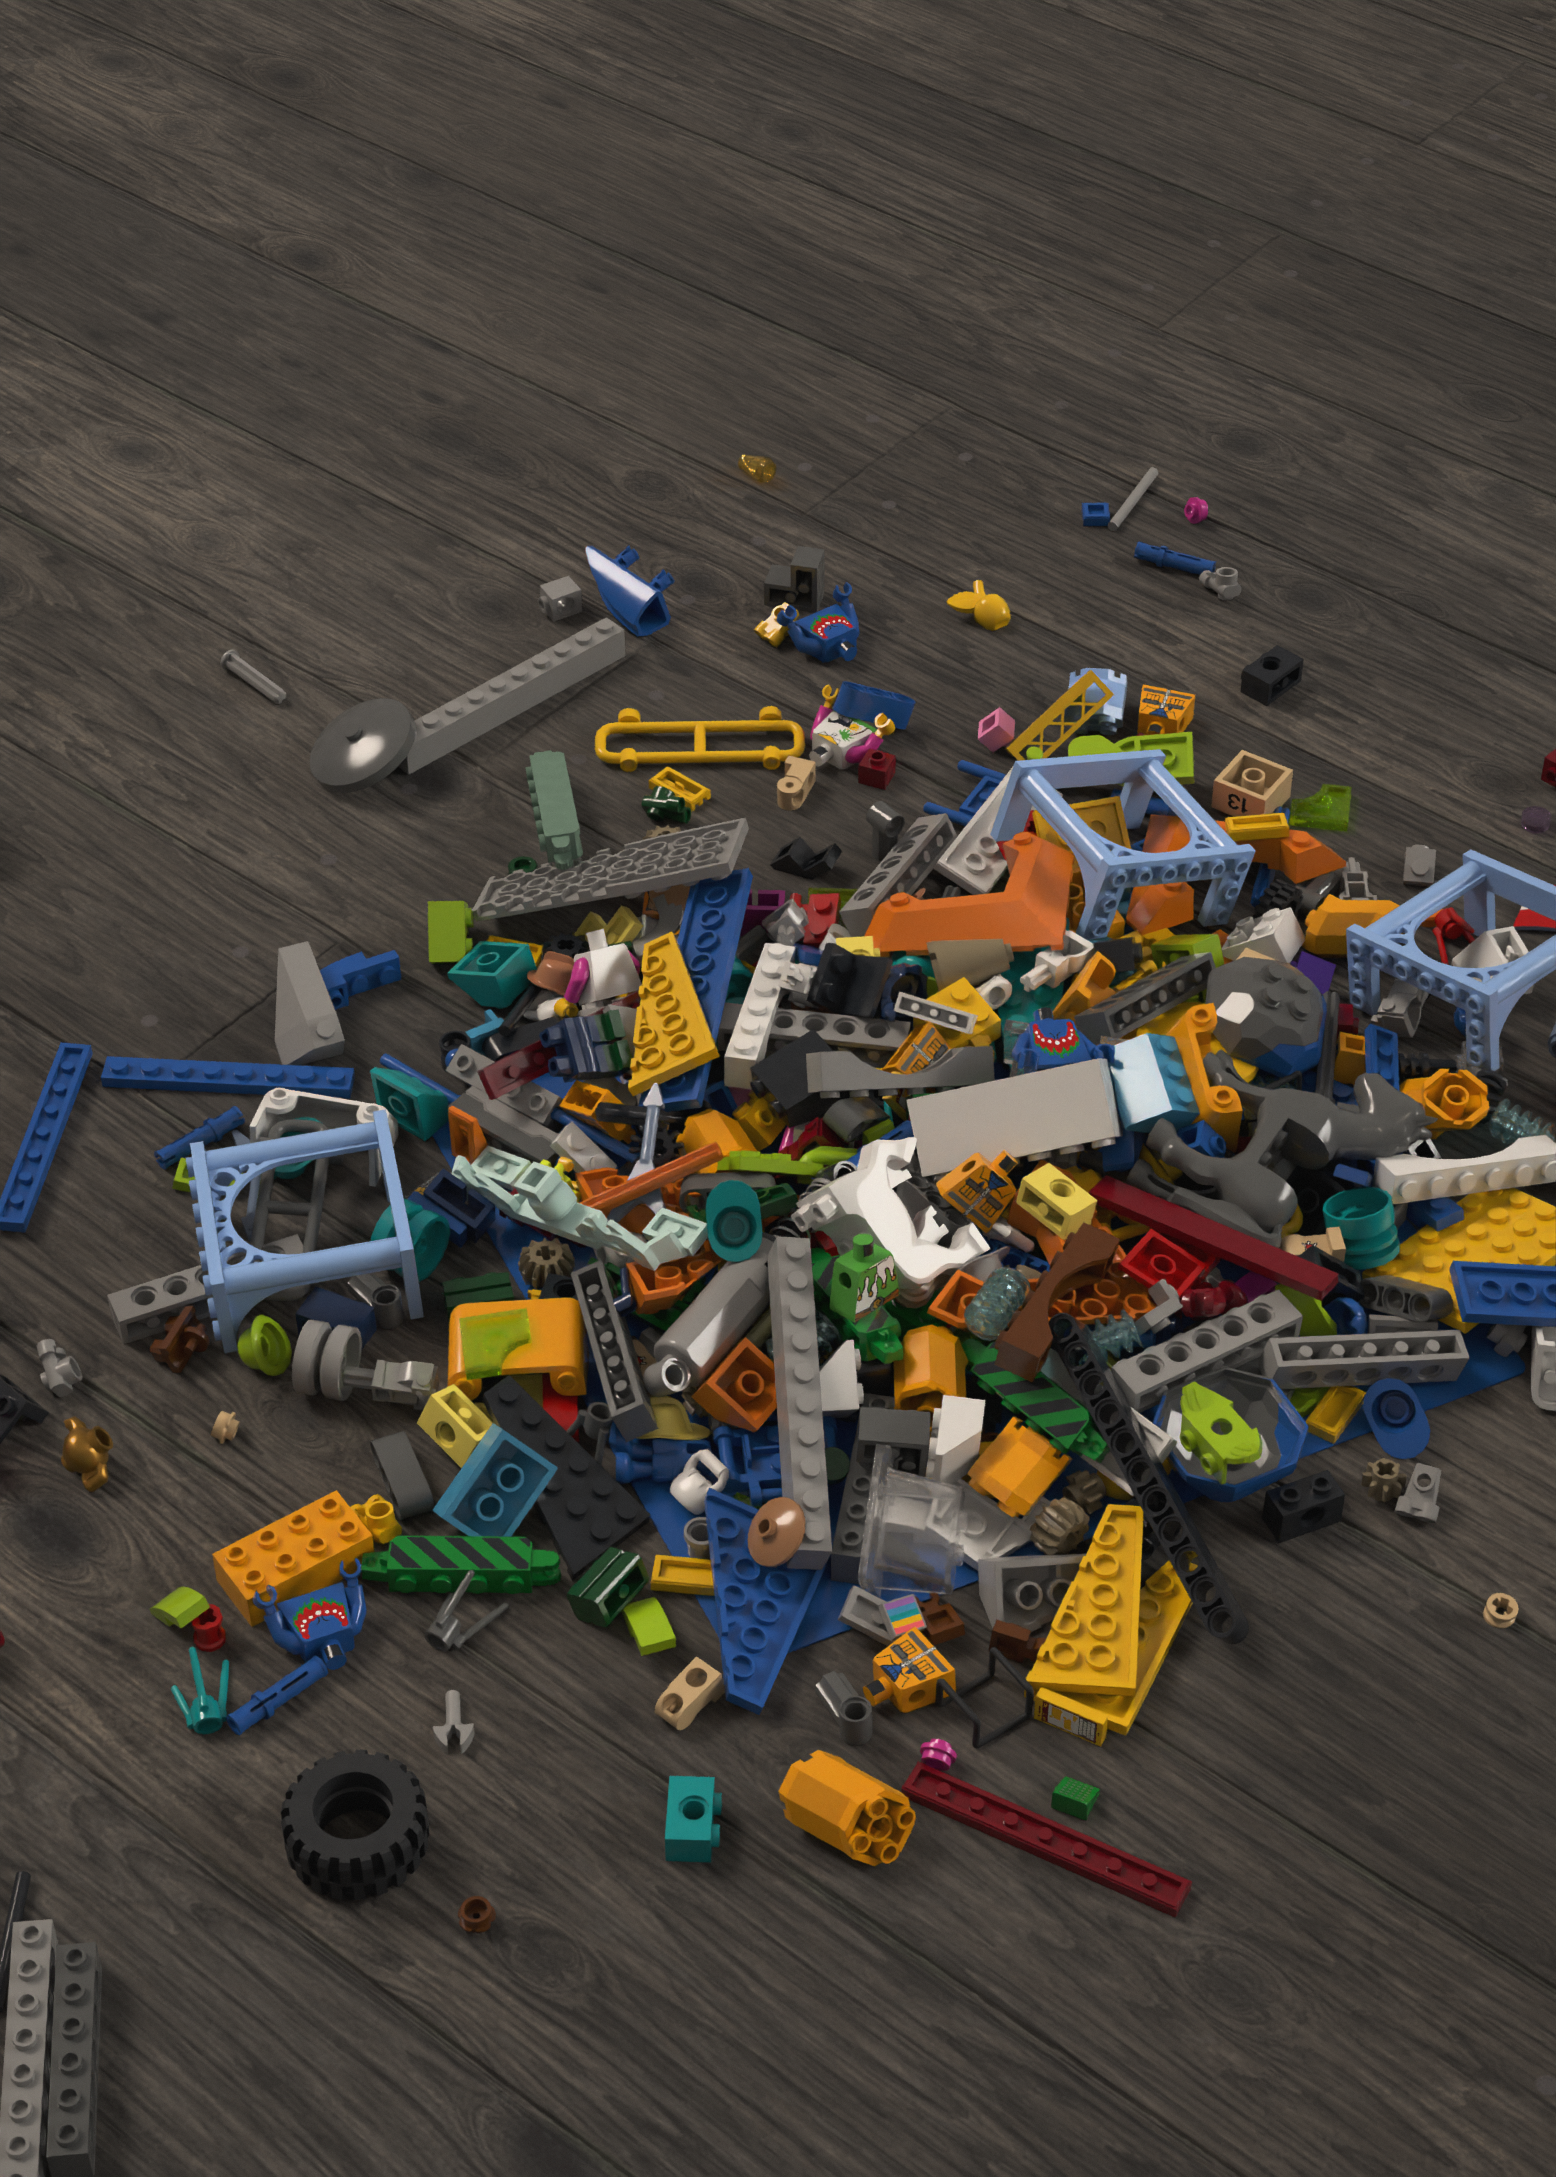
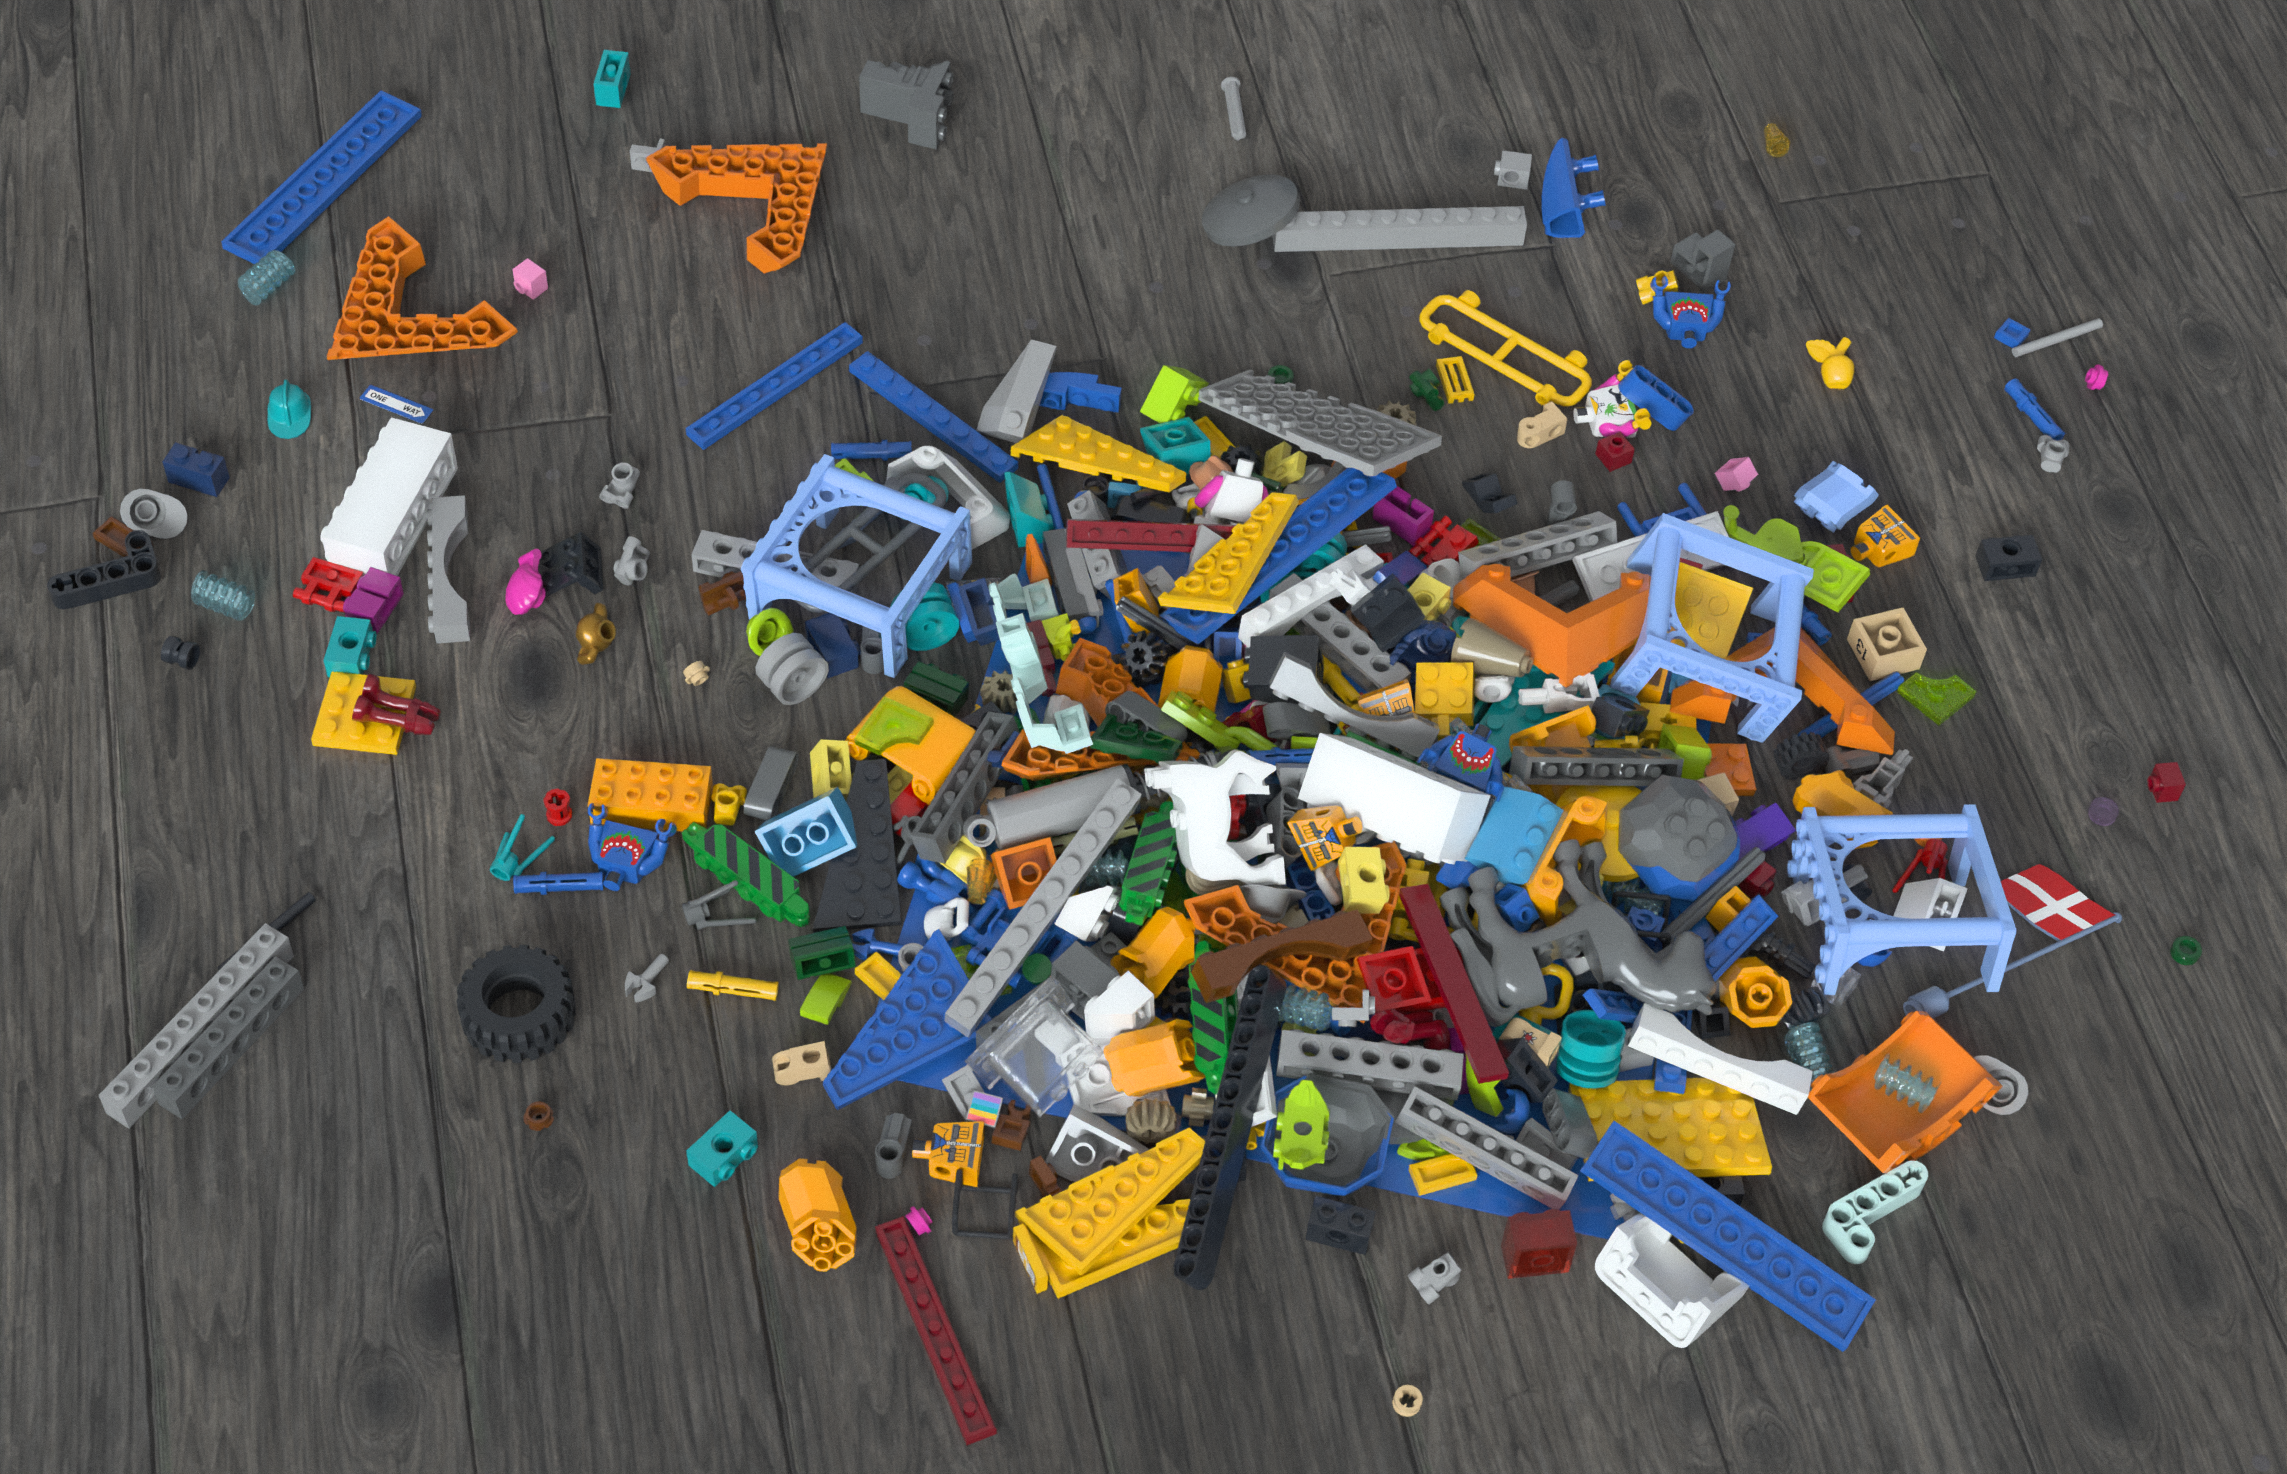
camera: 35 degrees right, 10 degrees up
lime slope [149,1586,210,1628] -> none
light grey piece [343,1359,440,1410] -> none
sand green hinge [525,750,583,870] -> none
dark blue hips [539,1009,632,1083] -> none
white plate [550,1122,617,1173] -> none
orange axle [579,1142,724,1213] -> none
sand blue piece [607,1083,666,1223] -> none
teal piece [706,1180,763,1262] -> none
medium nougat dish [748,1497,805,1567] -> none
light grey piece [762,899,809,946] -> none
bright green torso [830,1234,900,1323] -> none
white piece [894,992,978,1034] -> none
clear light blue piece [964,1267,1031,1341] -> none
yellow fence [1006,670,1114,761] -> none
green slope [1051,1776,1100,1821] -> none
white slope [1222,907,1305,964] -> none
yellow tile [1225,813,1289,841] -> none
dark tan gear [1361,1458,1407,1502] -> none
blue piece [1363,1378,1431,1459] -> none
light grey bracket [1403,845,1436,887] -> none
none -> yellow pin [687,970,779,1001]
none -> blue bar [852,929,904,961]
none -> clear yellow cone [966,859,995,905]
none -> yellow wing [1011,415,1186,492]
none -> clear red brick [1501,1209,1577,1279]

